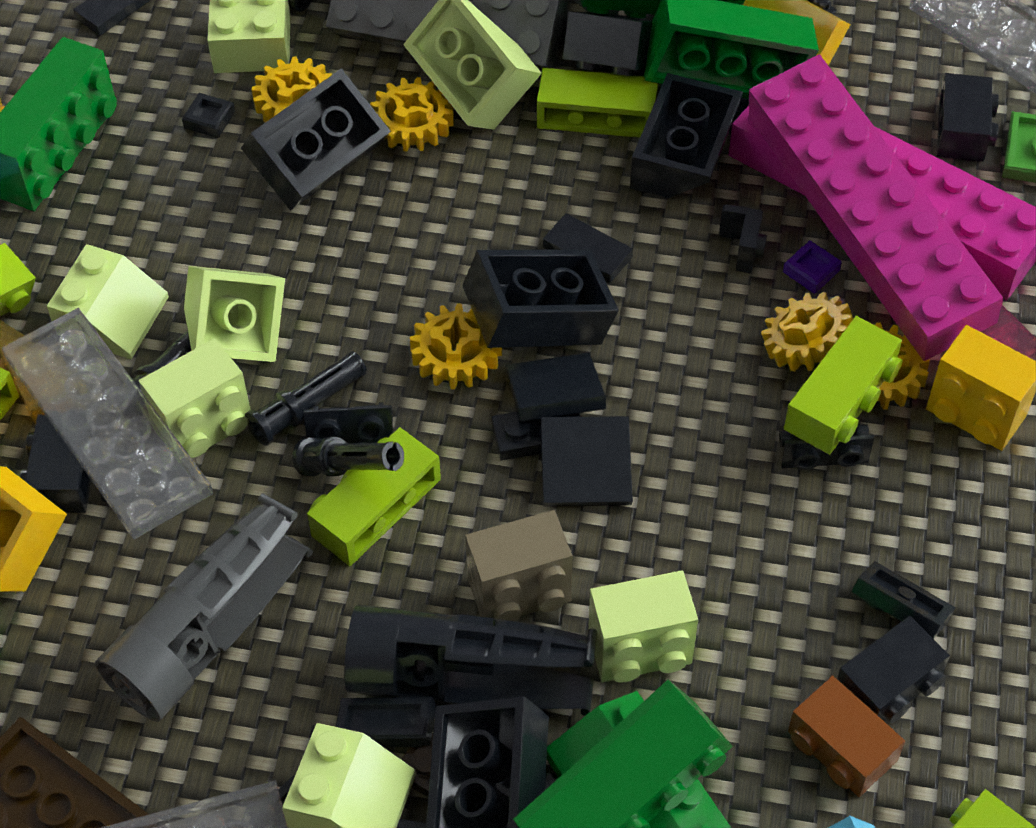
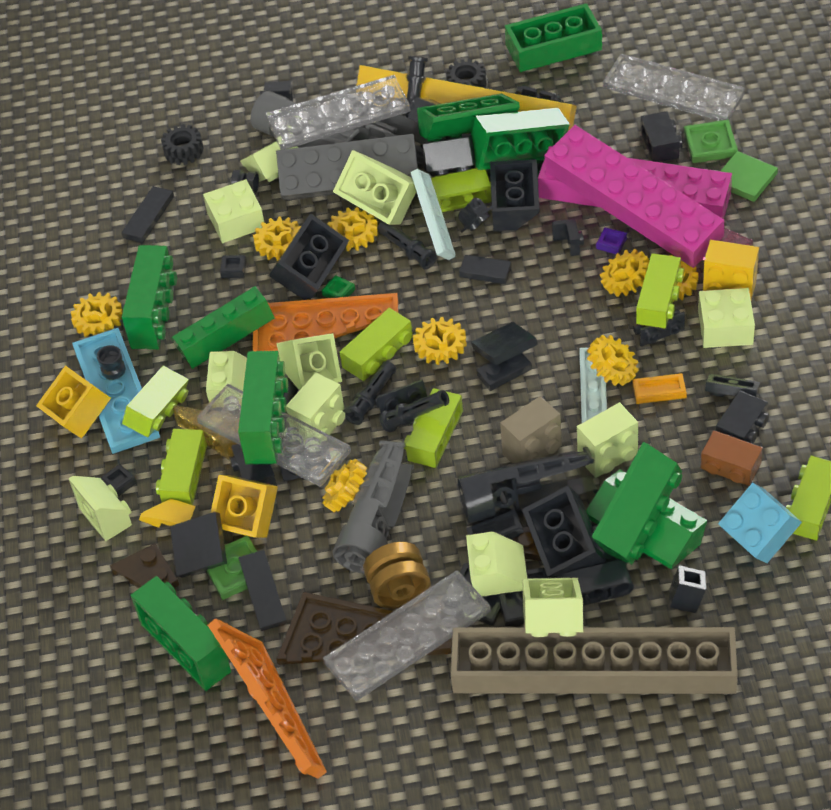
camera: 15 degrees left, 5 degrees down
black brick [462,249,619,348] -> none
black tile [540,416,633,507] -> none
none -> green slope [171,286,275,369]
none -> green brick [238,351,288,464]
none -> orange wing [253,293,399,351]
none -> green tile [322,275,355,298]
none -> yellow gear [322,459,367,513]
none -> lime brick [340,308,413,381]
none -> pearl gold wheel [363,542,431,609]
none -> black pin [377,221,437,269]
none -> light aqua tile [410,169,456,260]
none -> black hinge [458,198,494,233]
none -> light aqua tile [580,348,607,423]
none -> yellow gear [587,335,639,386]
none -> light orange tile [632,373,687,404]
none -> yellowish green brick [698,288,755,348]

